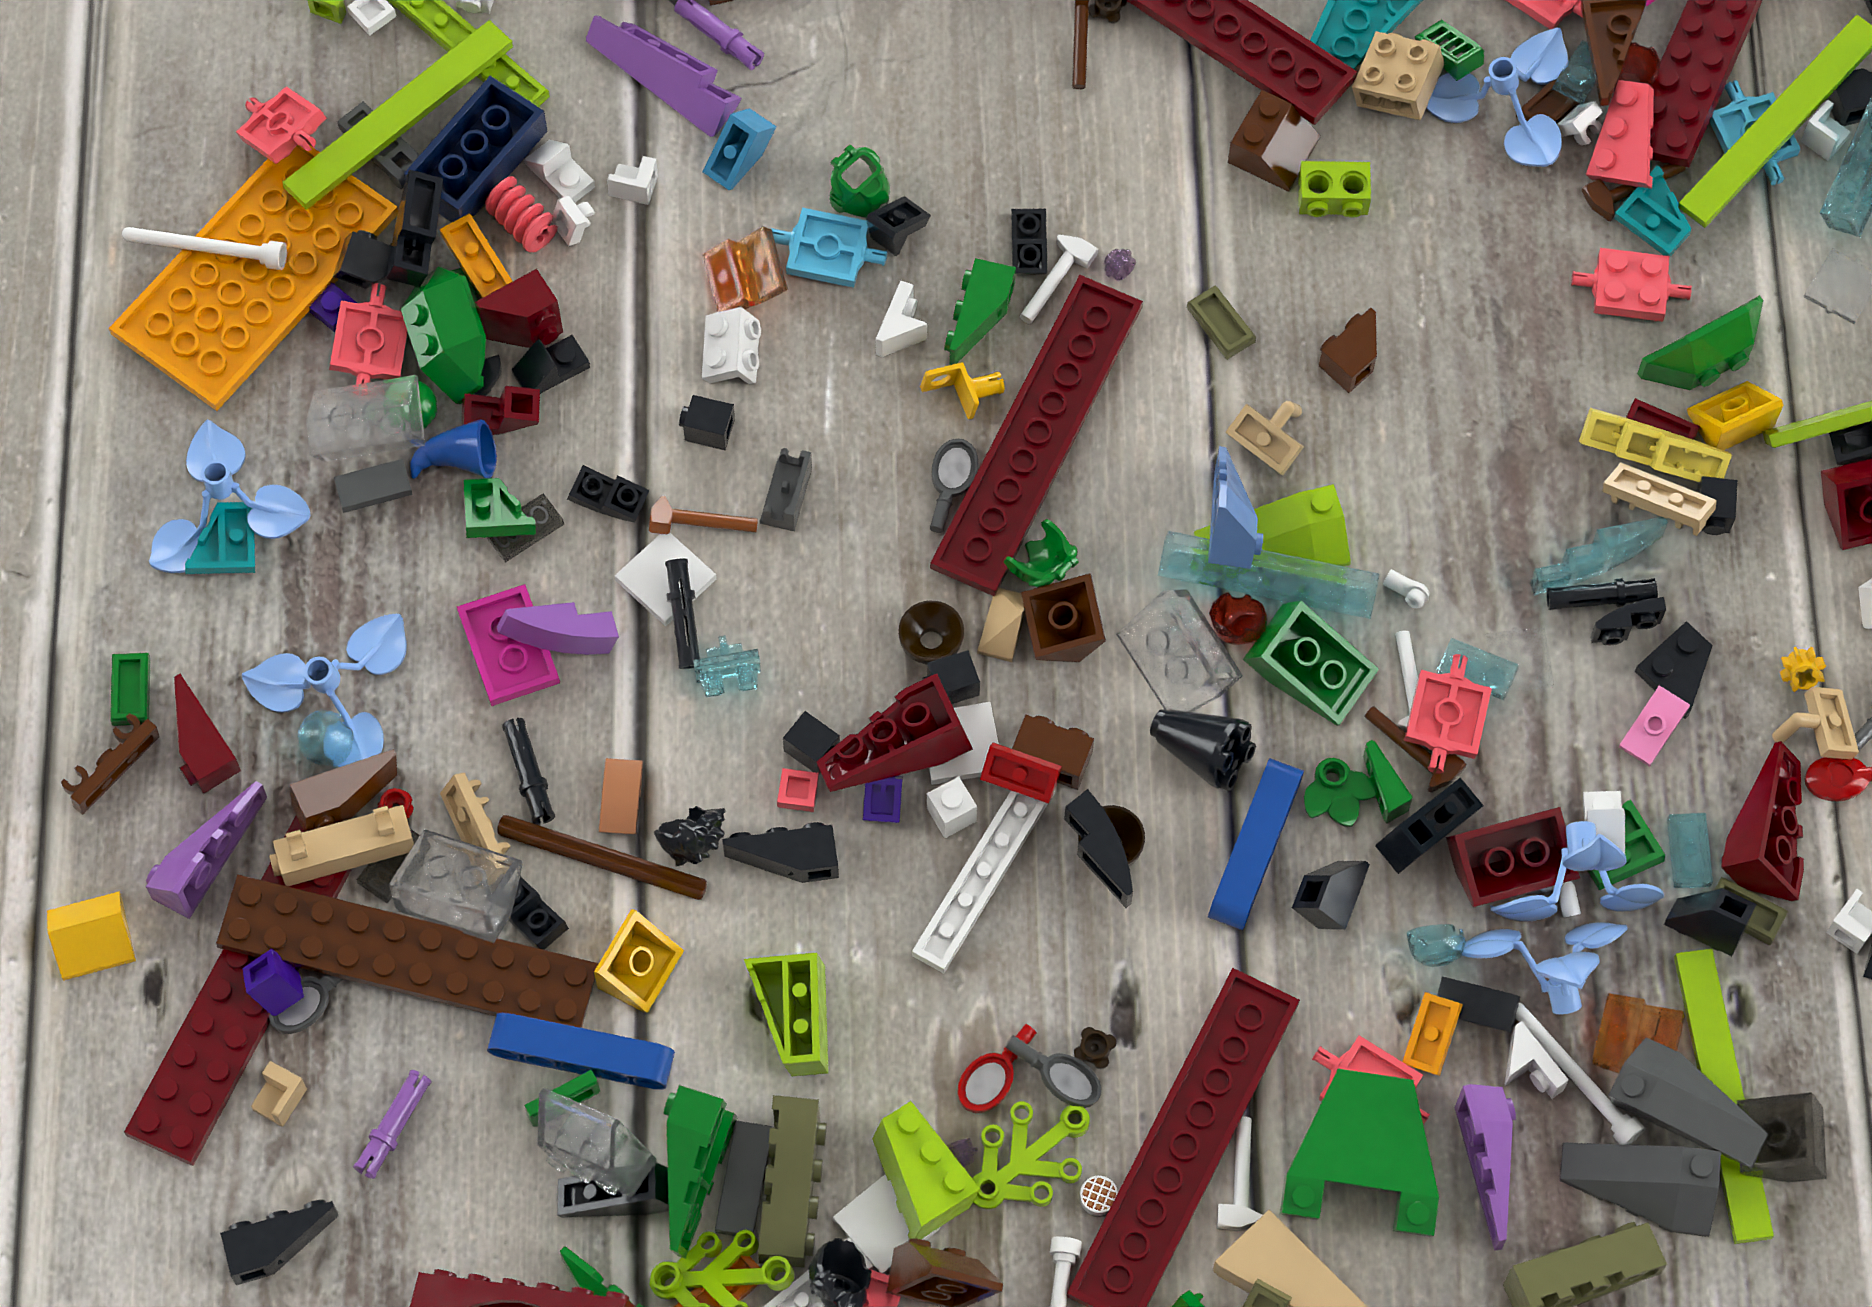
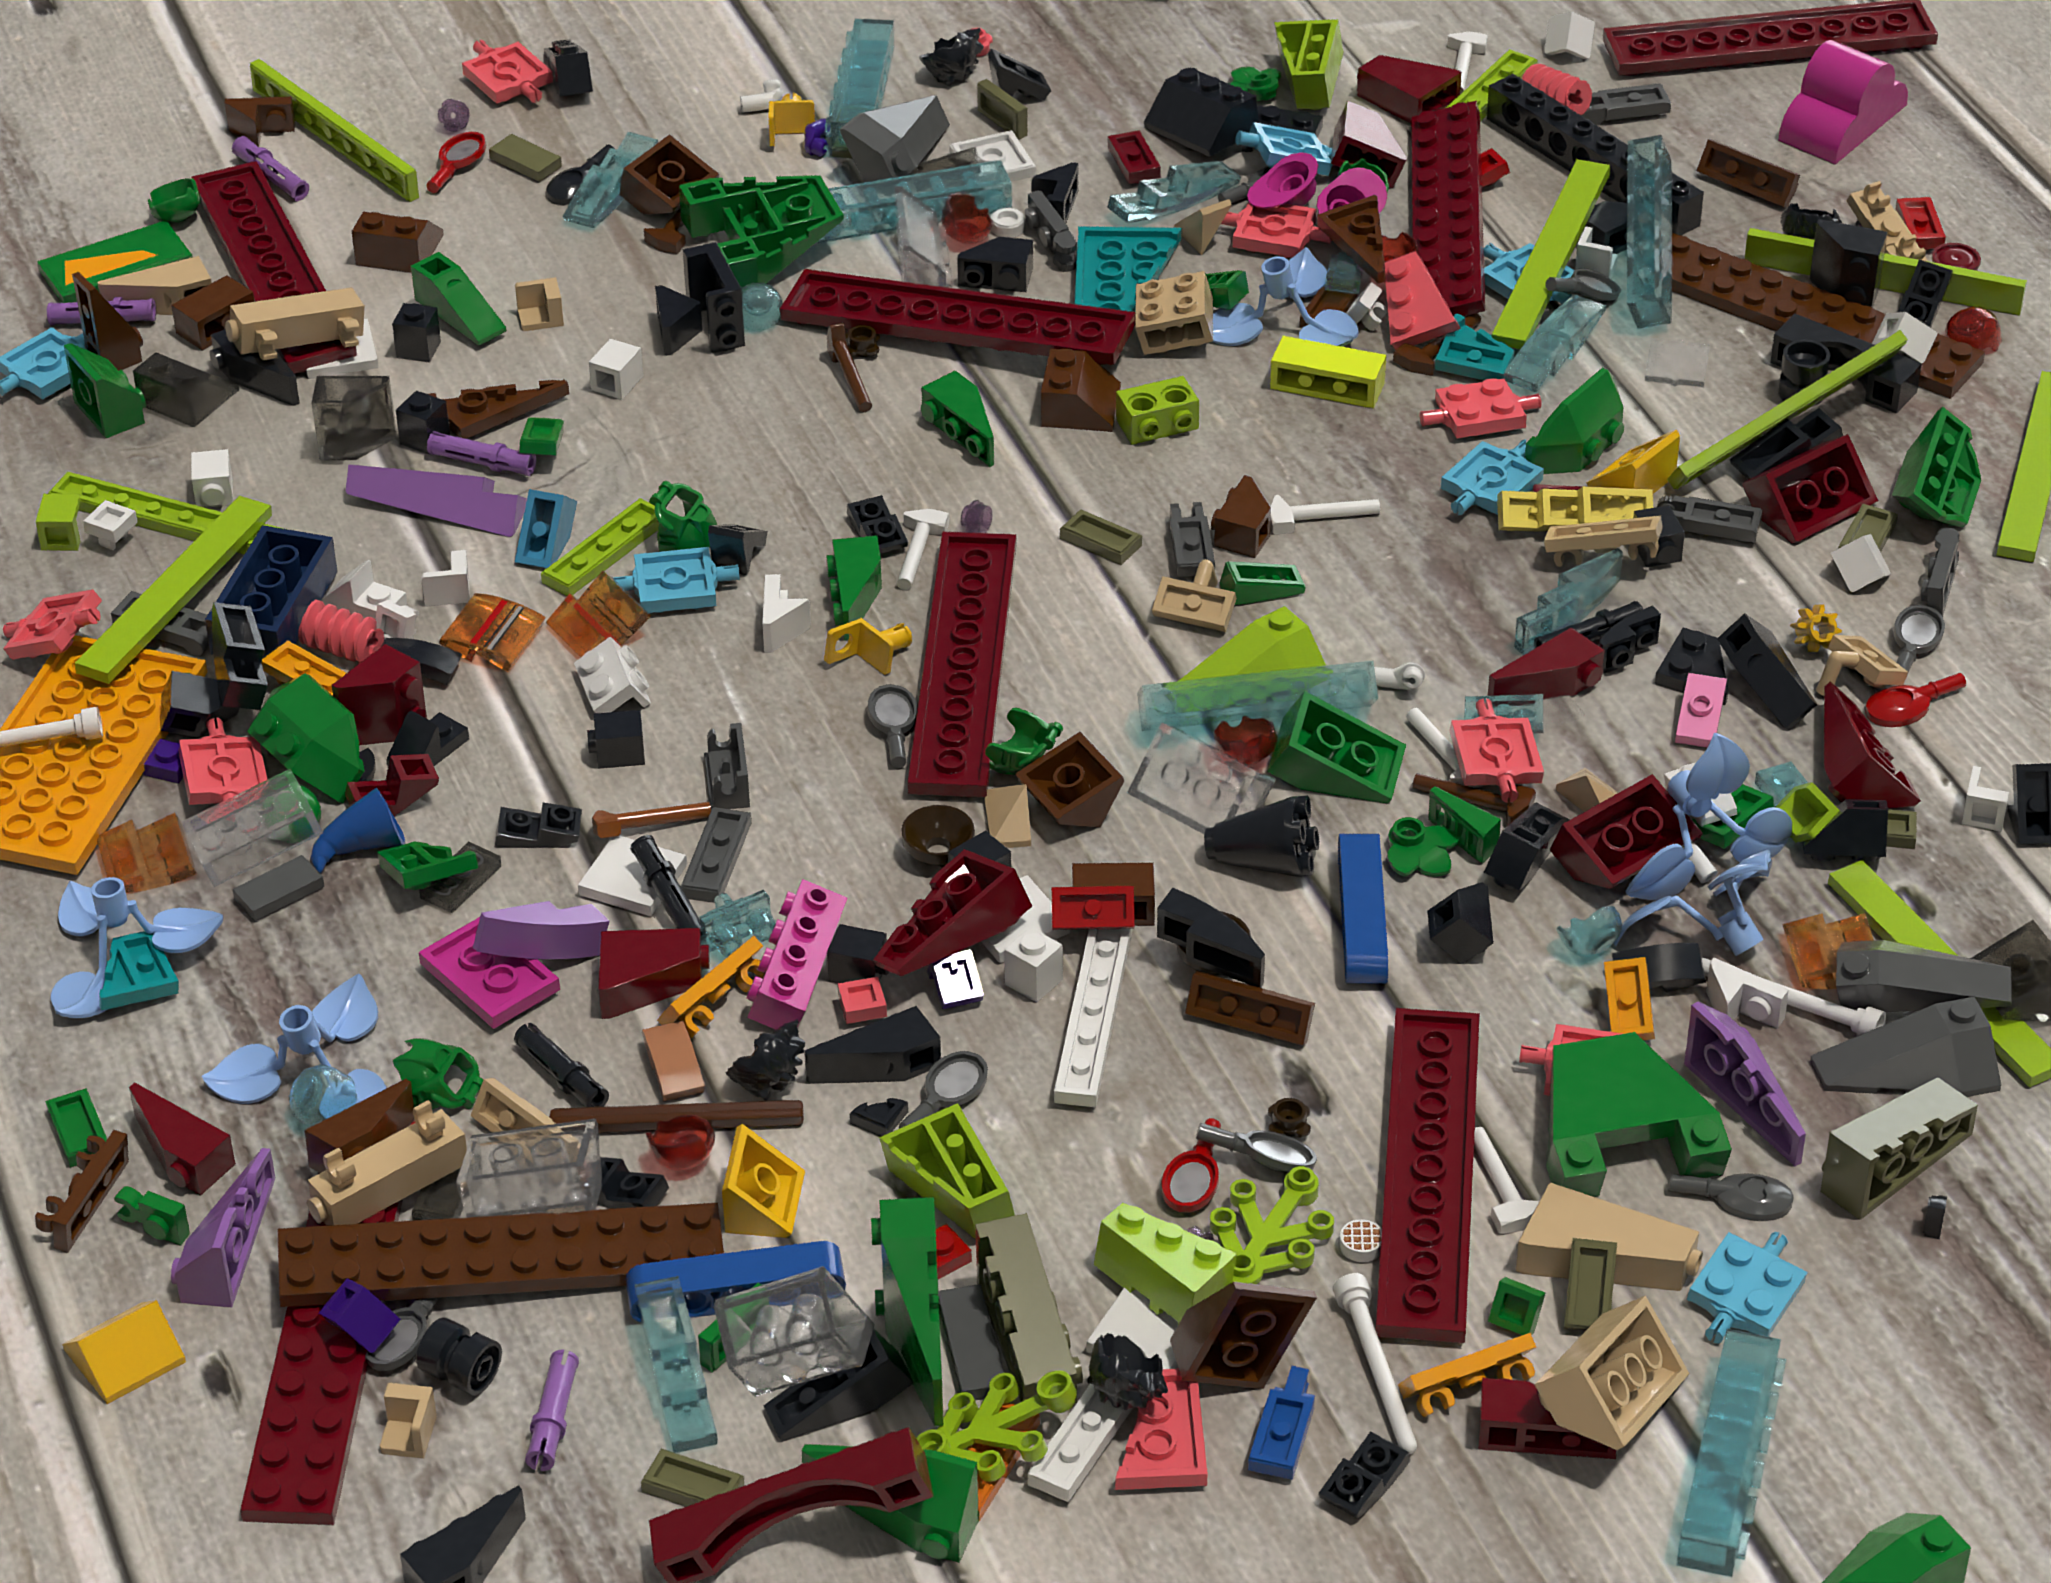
camera: 20 degrees left, 25 degrees down
medium blue wedge [1208,446,1263,569] -> none
none -> clear orange slope [97,812,197,893]
none -> green plate [114,1186,190,1246]
none -> black slope [381,638,463,685]
none -> green helmet [393,1038,483,1109]
none -> black wheel [416,1317,502,1396]
none -> clear orange slope [438,593,546,672]
none -> green tile [520,417,564,455]
none -> lime tile [541,498,659,598]
none -> dark red slope [599,928,710,1019]
none -> clear light blue slope [634,1276,718,1453]
none -> olive tile [641,1448,745,1506]
none -> clear red hair [646,1114,716,1171]
none -> light orange plate [657,936,764,1039]
none -> dark grey tile [681,807,752,904]
none -> dark pink brick [746,879,847,1030]
none -> black tile [850,1098,909,1137]
none -> dark grey piece [899,1051,988,1129]
none -> green slope [921,370,994,467]
none -> red plate [936,1223,972,1279]
none -> dark grey hinge [1170,502,1215,577]
none -> reddish brown plate [1185,971,1315,1046]
none -> green slope [1219,561,1306,605]
none -> neon yellow brick [1270,336,1386,409]
none -> white piece [1270,495,1380,535]
none -> medium azure plate [1441,439,1544,516]
none -> dark red slope [1487,628,1605,708]
none -> clear light blue slope [1504,294,1606,393]
none -> dark grey piece [1546,269,1621,302]
none -> tan slope [1556,768,1618,812]
none -> dark grey hinge [1657,495,1763,543]
none -> dark grey piece [1669,1173,1793,1221]
none -> black slope [1717,613,1817,730]
none -> lime panel [1775,782,1840,843]

